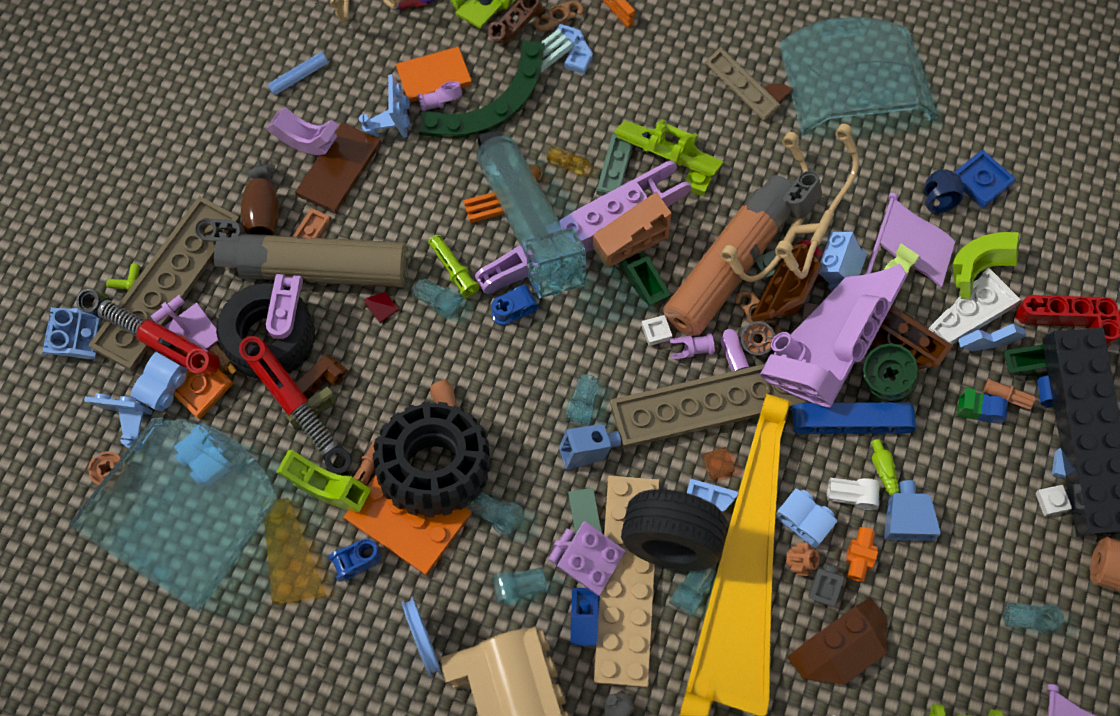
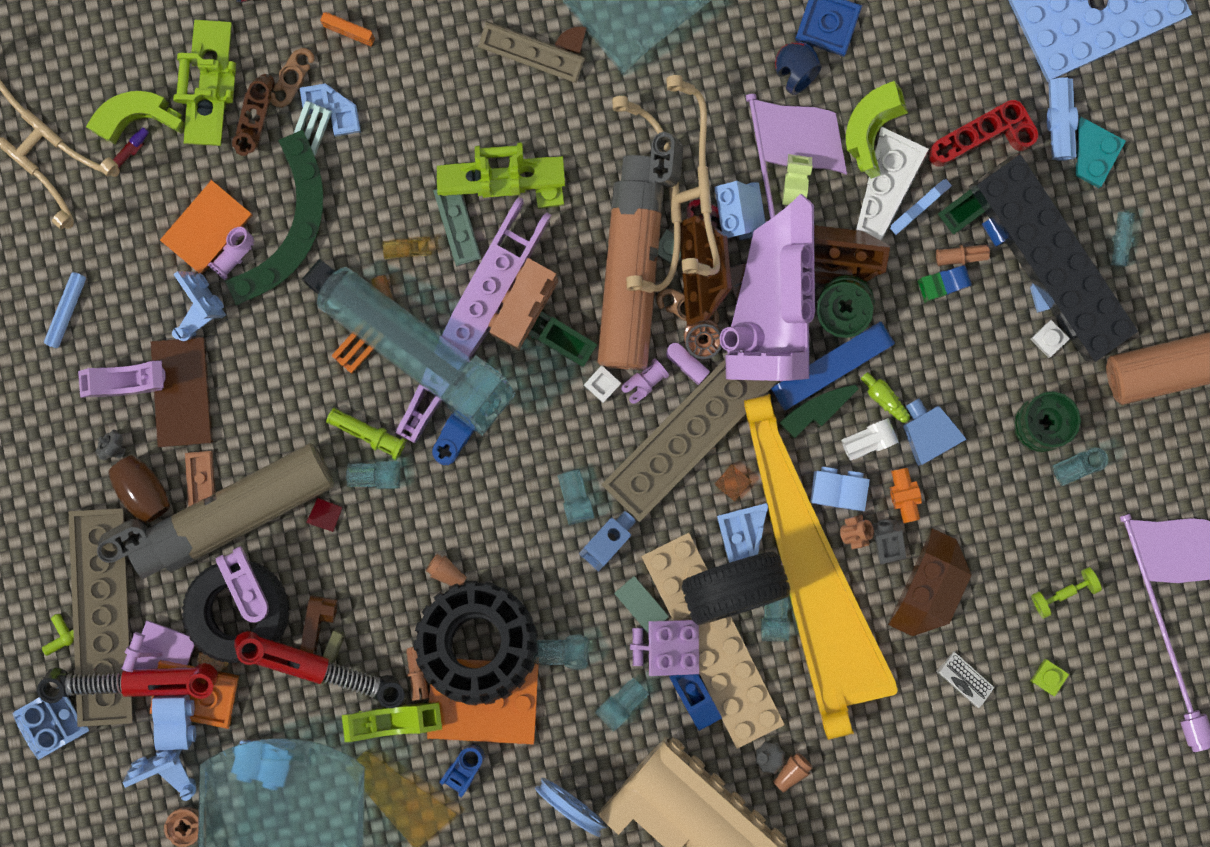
camera: 30 degrees left, 20 degrees up
none -> dark green slope [778,385,859,439]
none -> dark green wheel [1013,391,1081,453]

